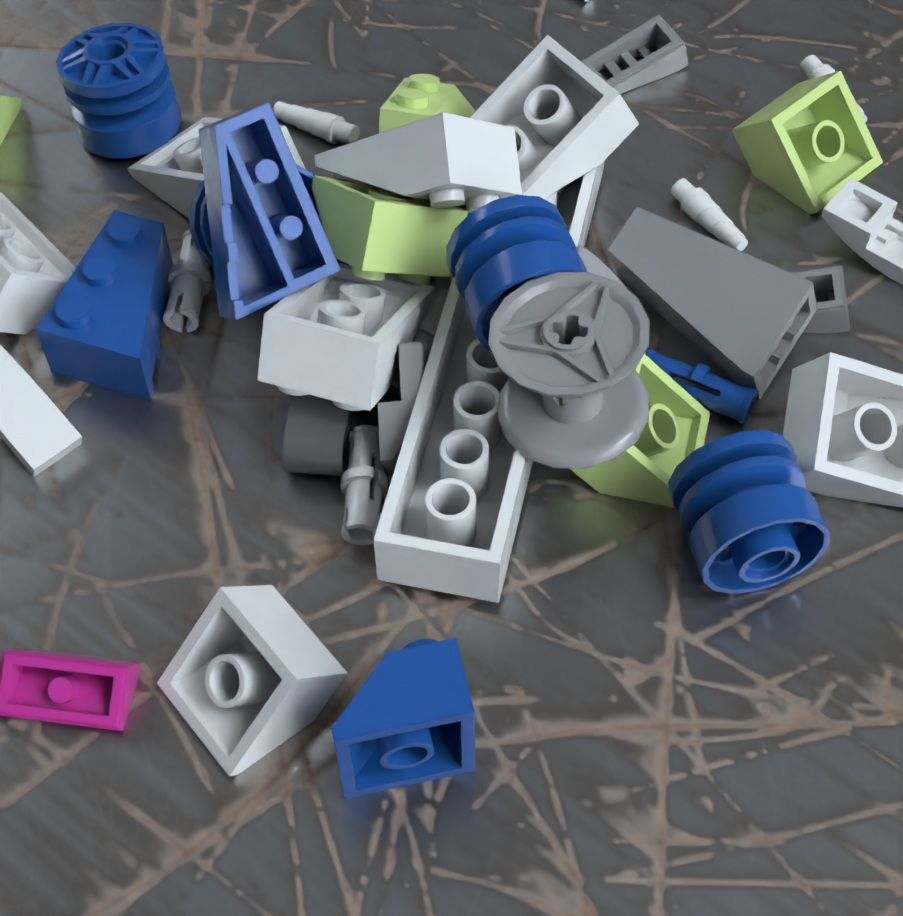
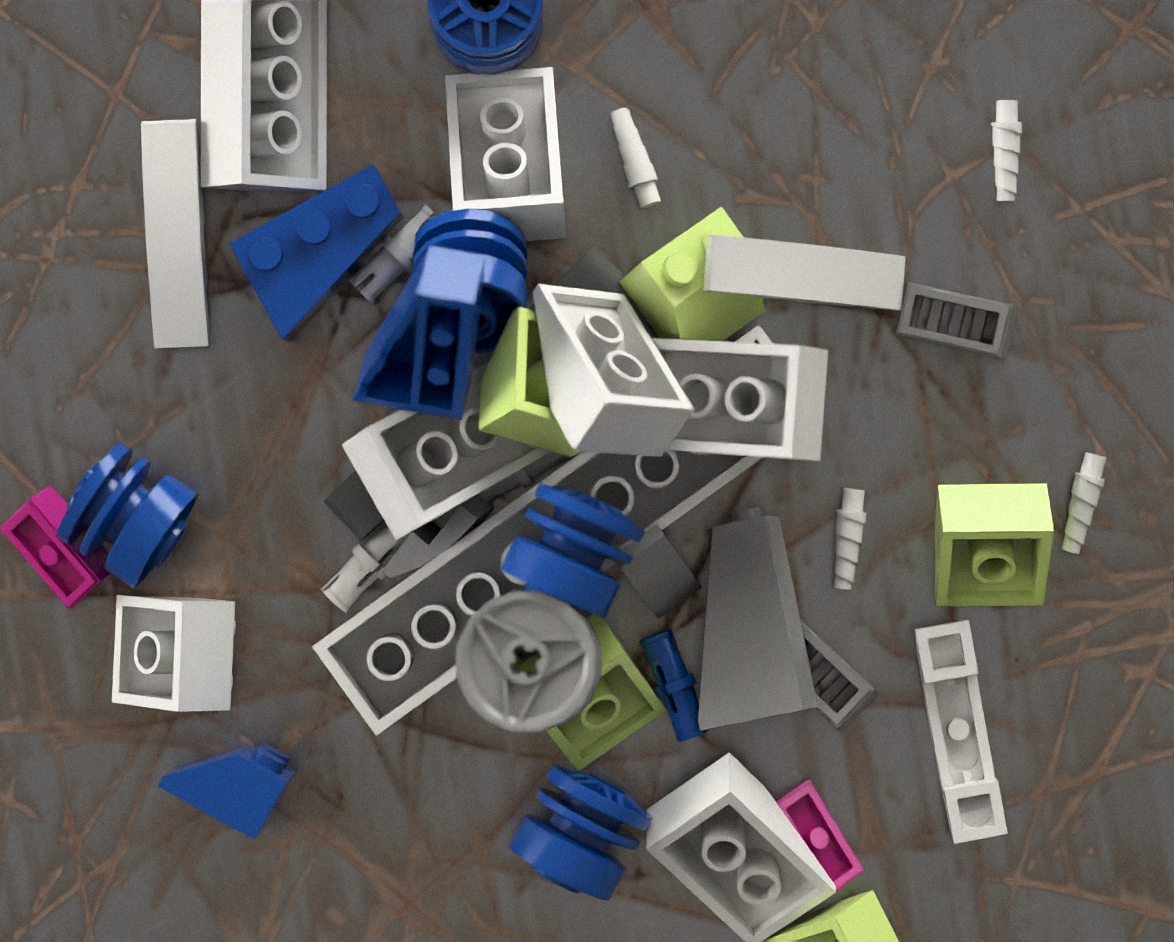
camera: 40 degrees right, 35 degrees up
none -> blue wheel [56,443,199,588]
none -> white slope [703,235,906,311]

